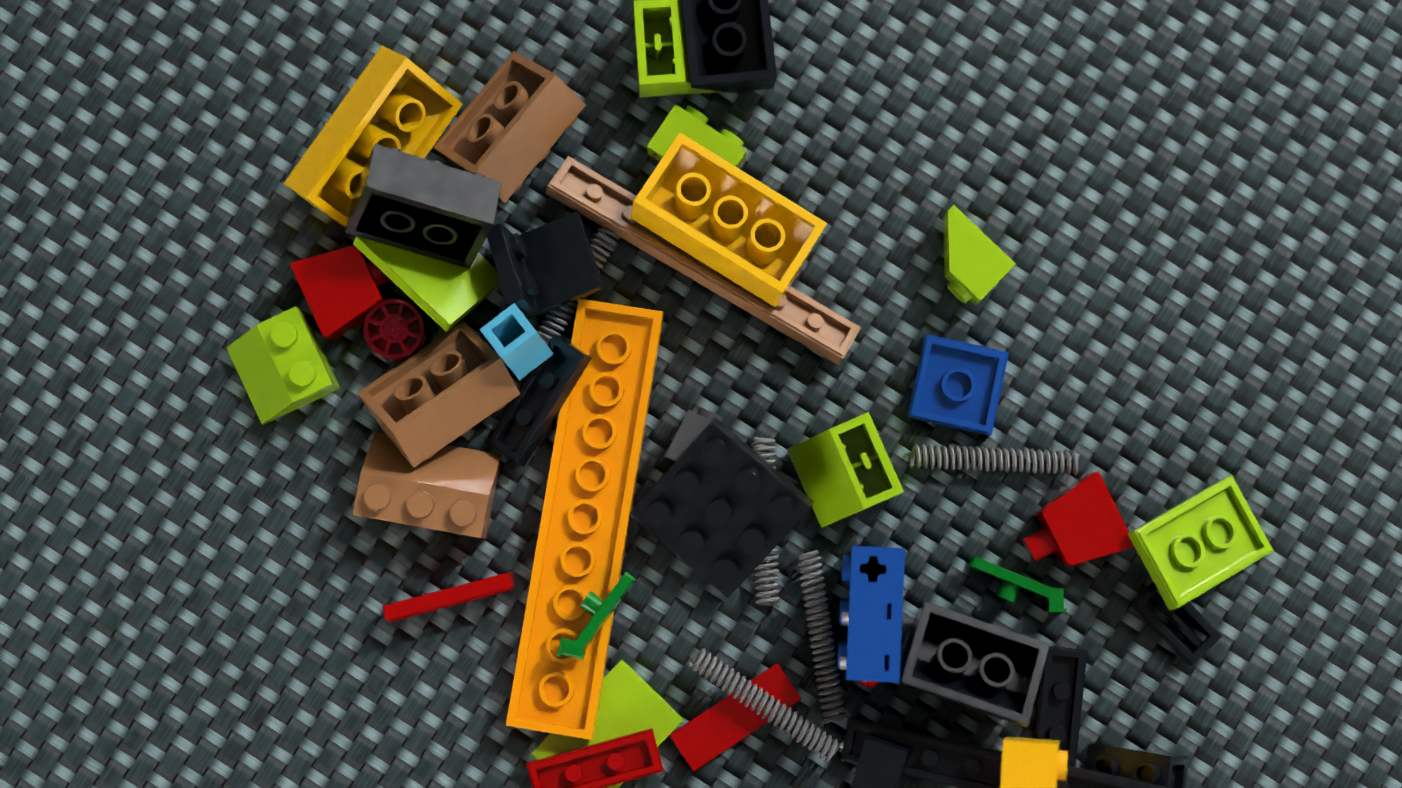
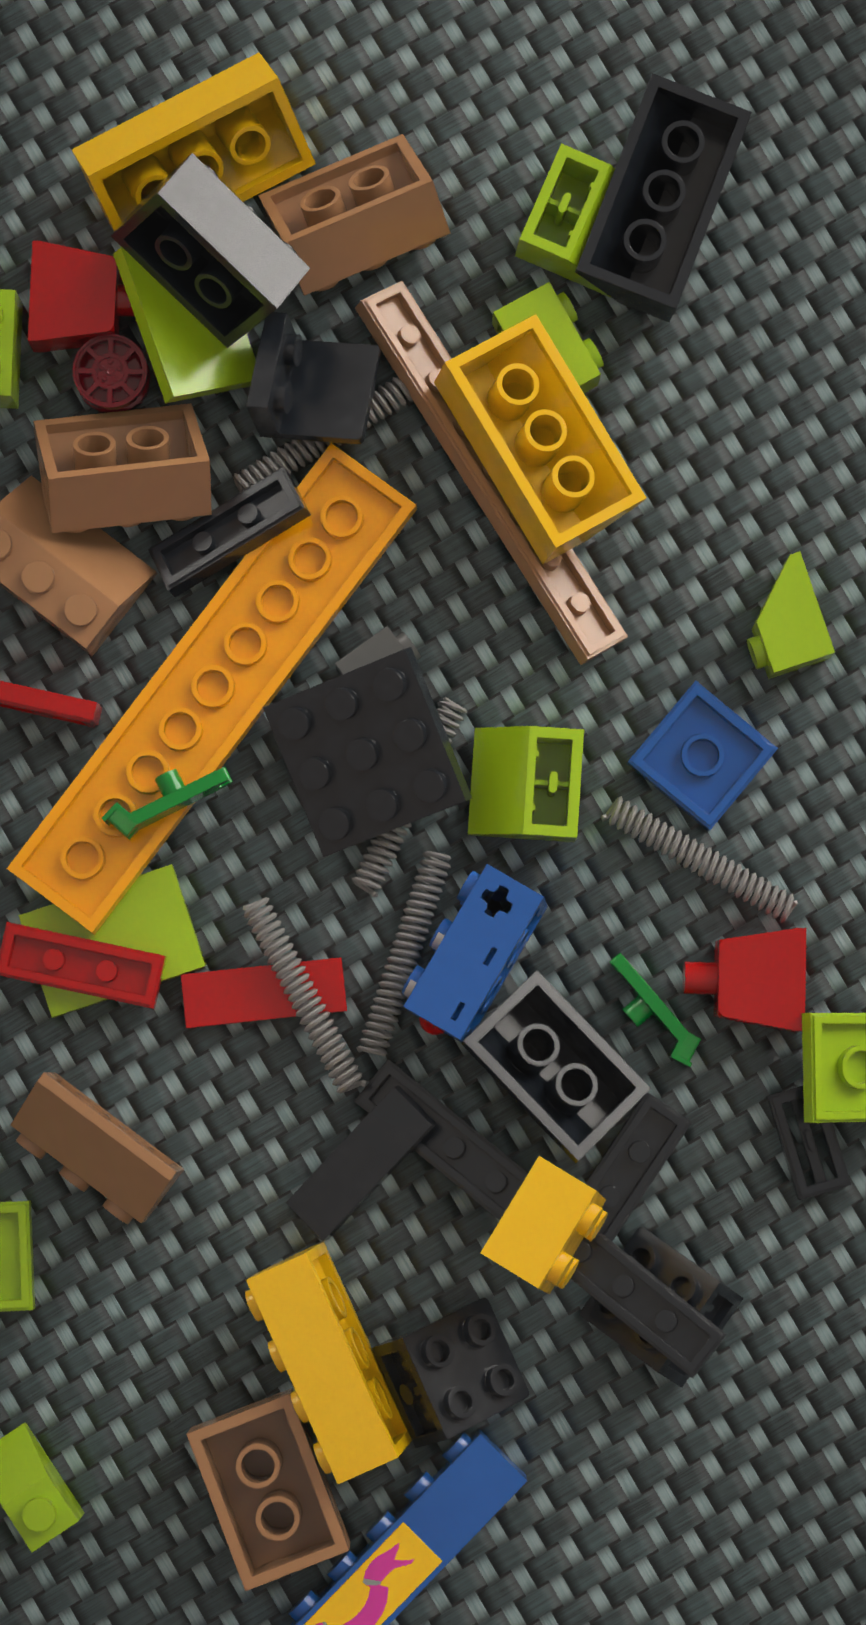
camera: 25 degrees right, 0 degrees up
medium azure brick [480,303,554,380] -> none

